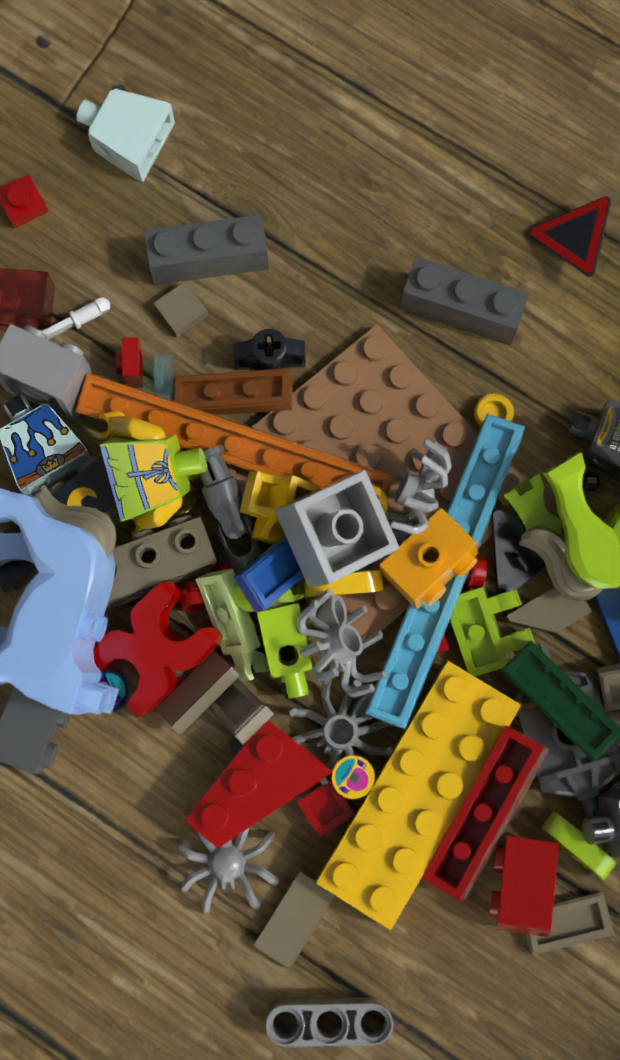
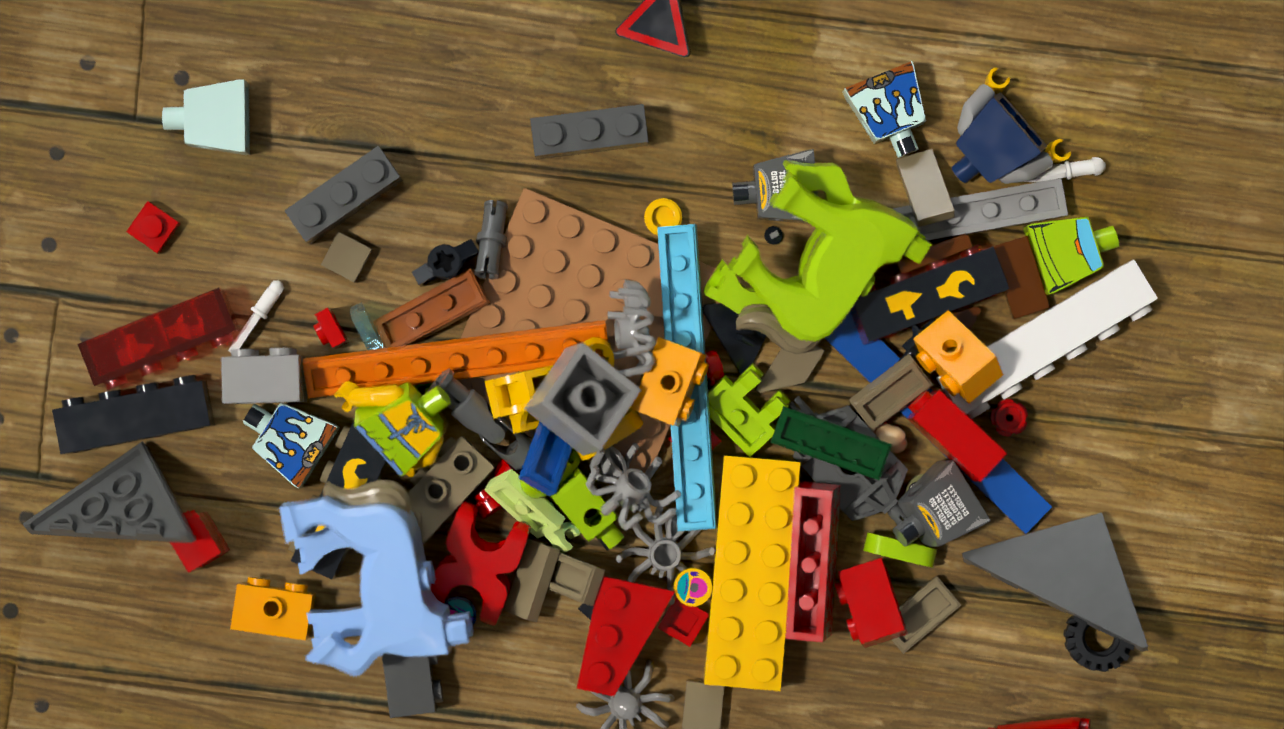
camera: 25 degrees left, 10 degrees up
none -> dark grey pin [474,200,508,280]

